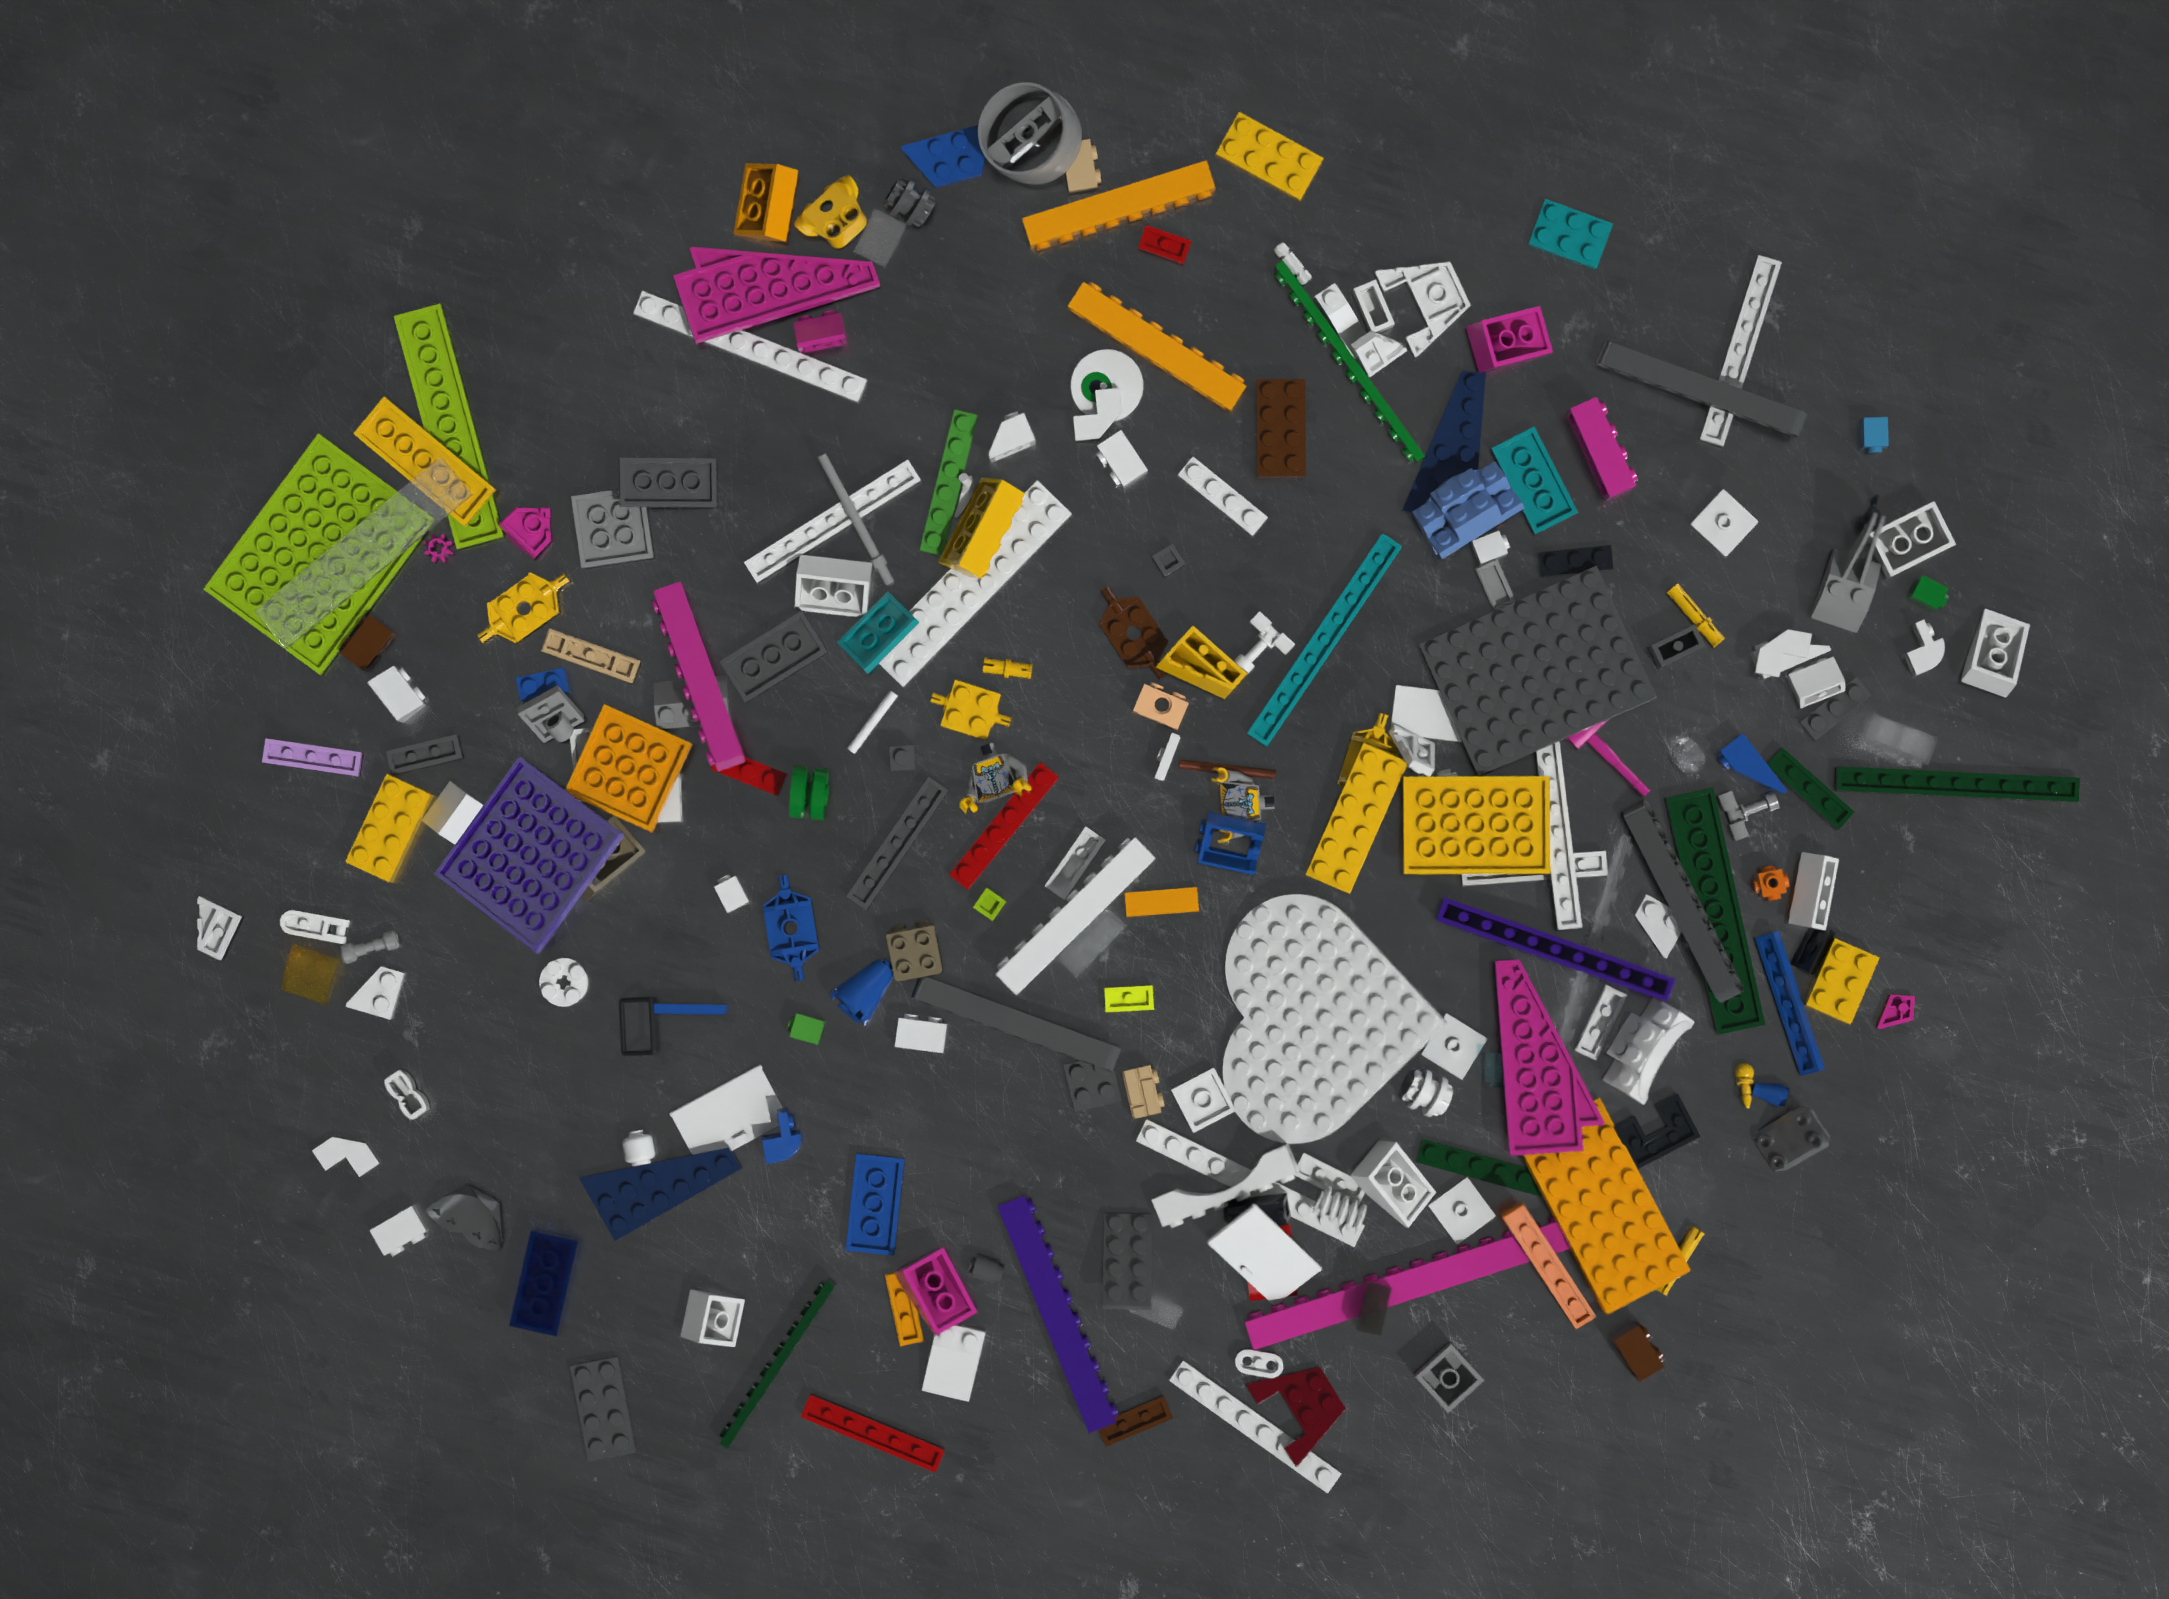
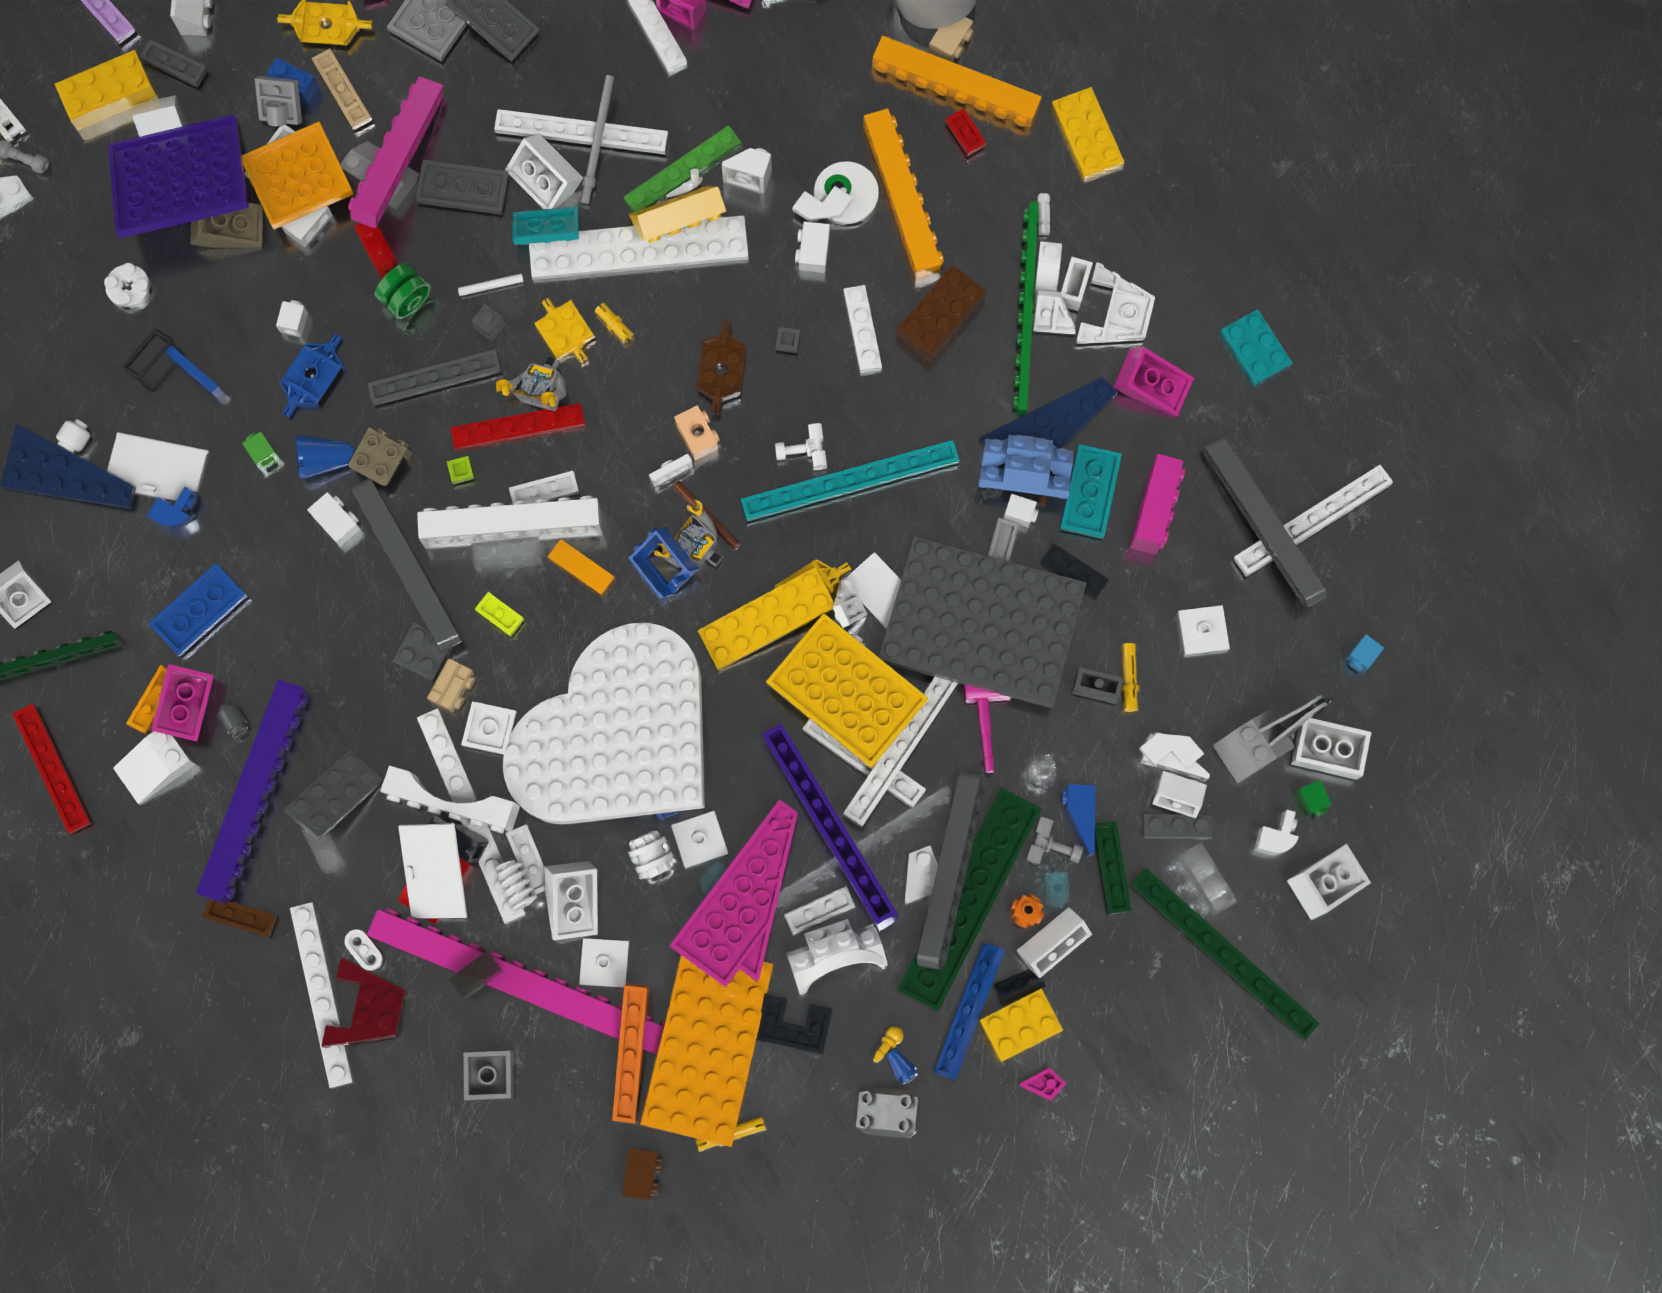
camera: 40 degrees right, 10 degrees down
yellow wedge [1156,626,1247,699] -> none
dark green plate [1416,1139,1543,1197] -> none
none -> clear light blue brick [1043,872,1070,907]

